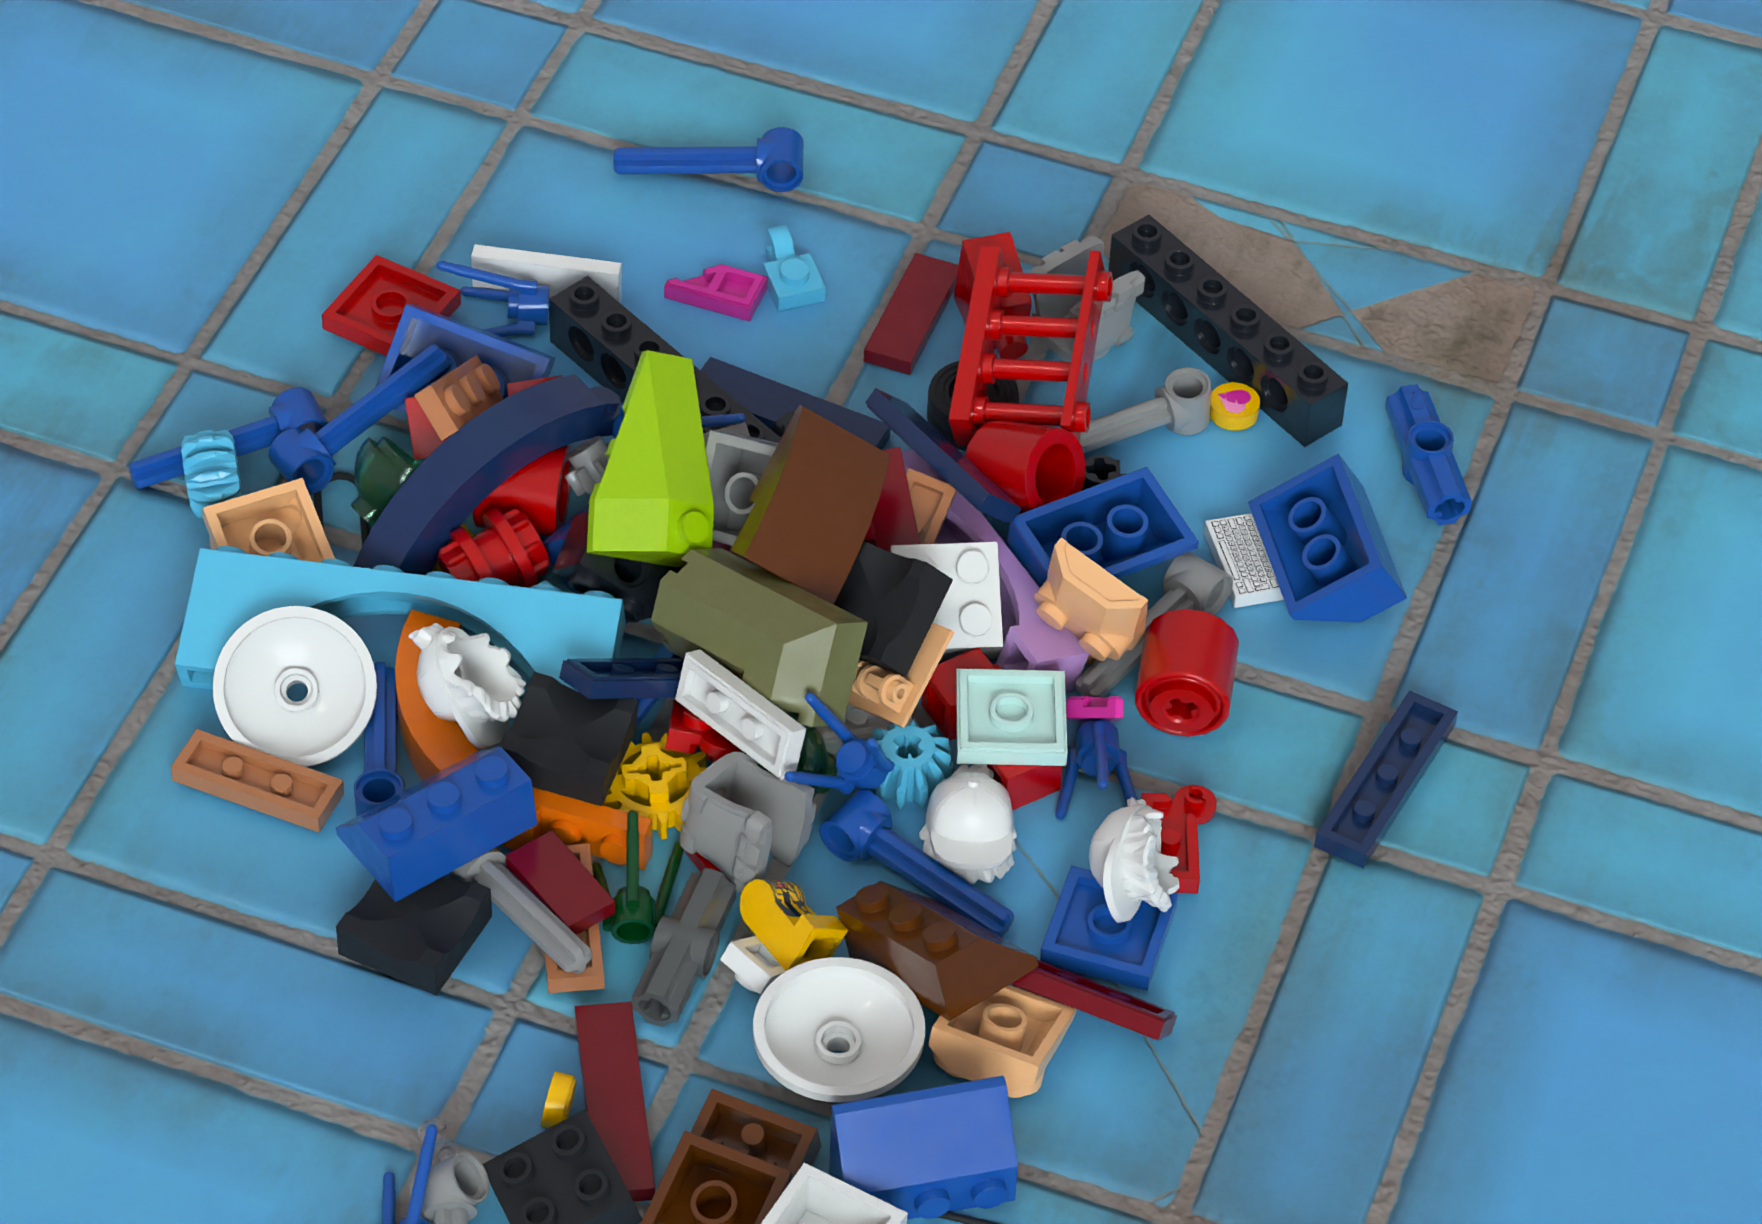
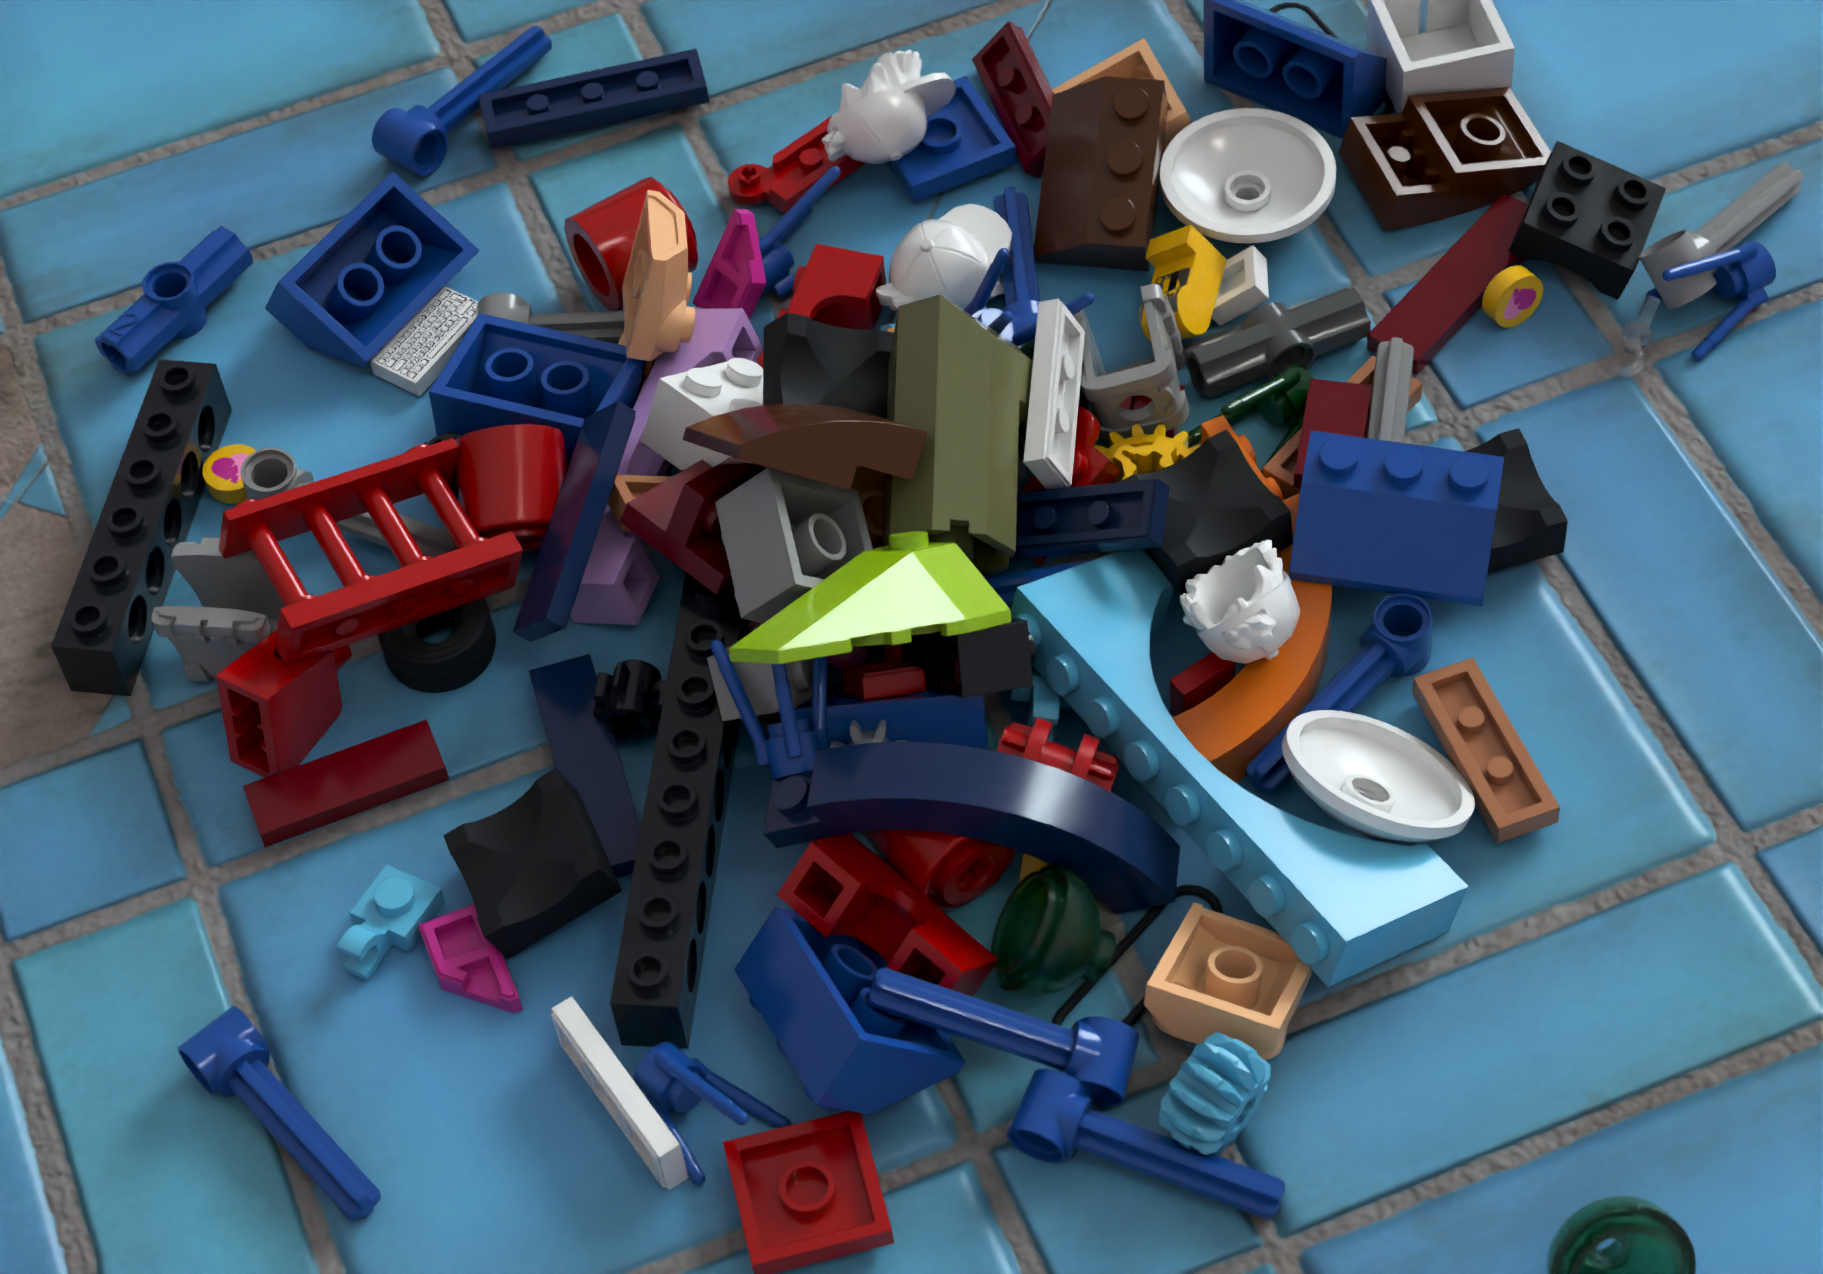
camera: 125 degrees left, 5 degrees up
nougat plate [414,355,503,440] -> none
light aqua tile [956,669,1068,766] -> none
none -> blue axle [372,26,552,176]
none -> black brick [443,768,622,959]

